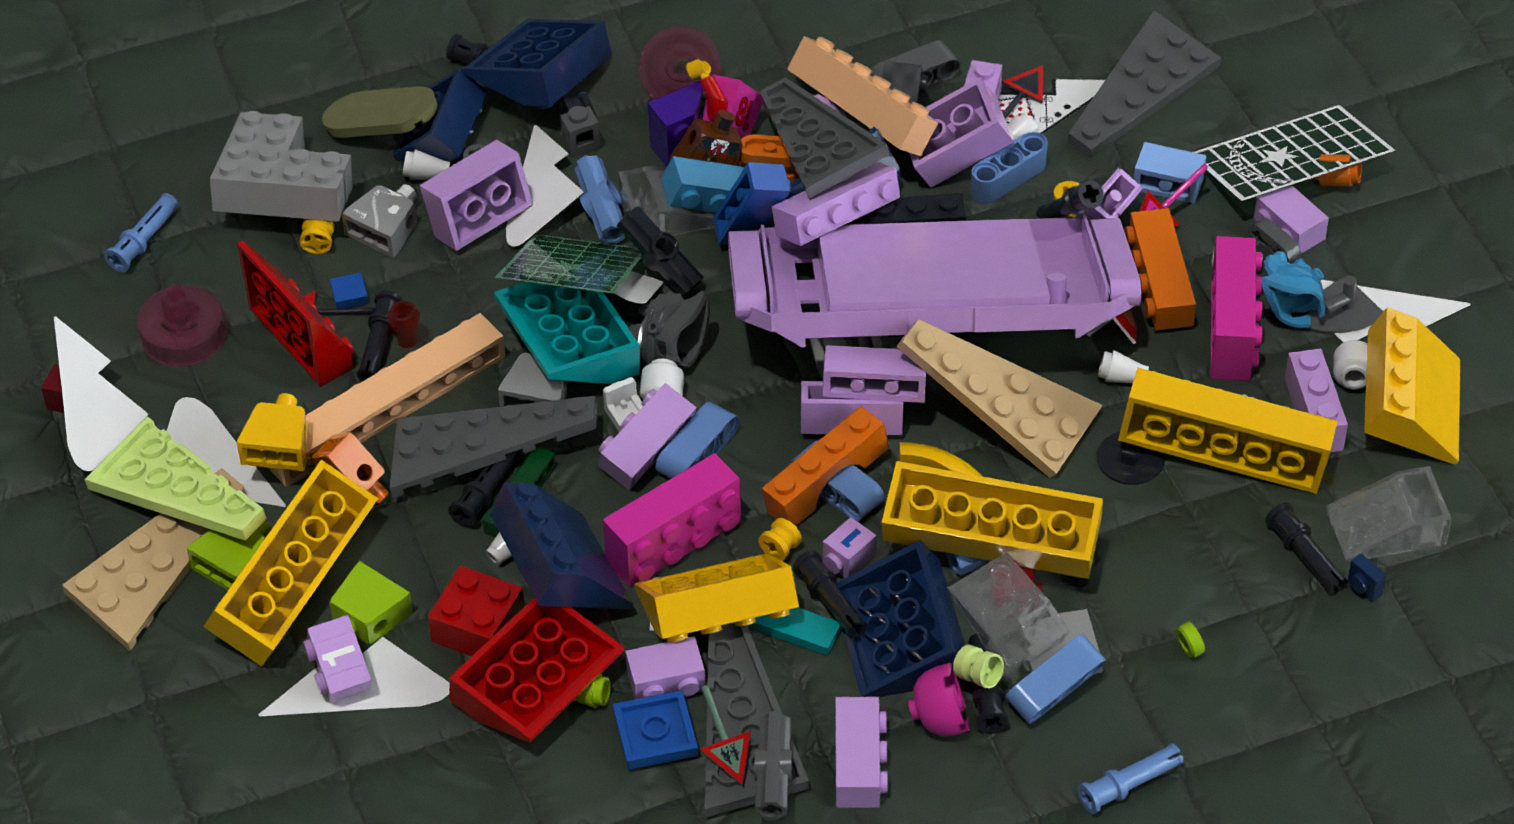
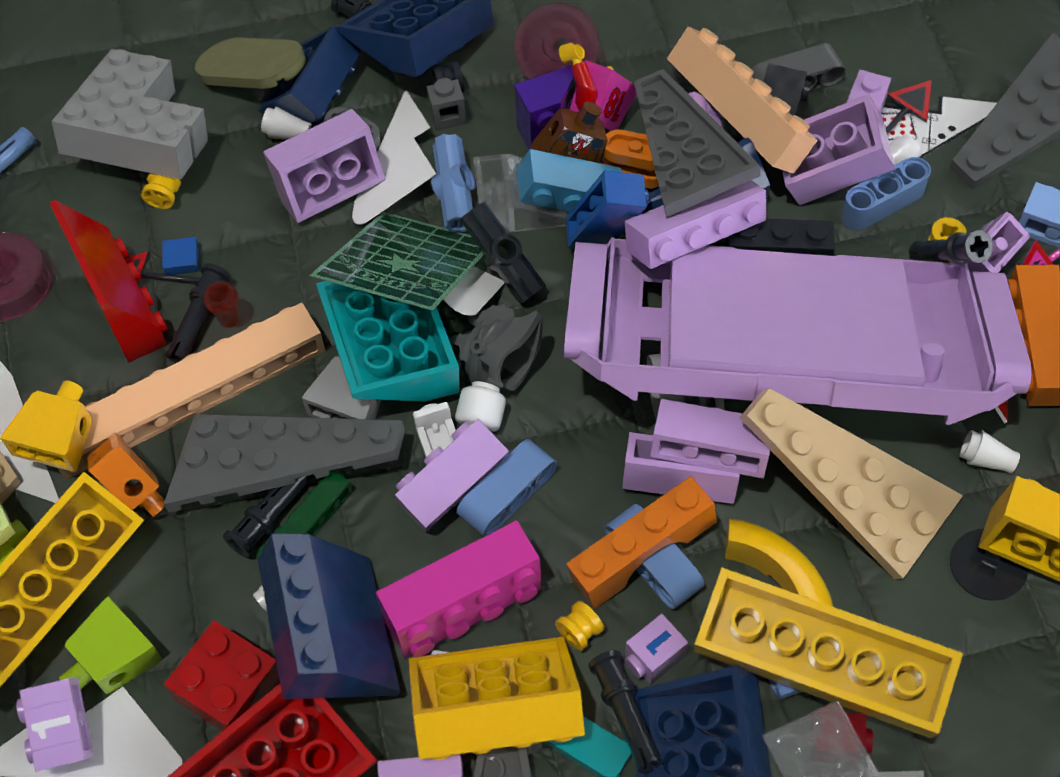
camera: 10 degrees right, 10 degrees up
light grey torso [341,184,417,259] -> none

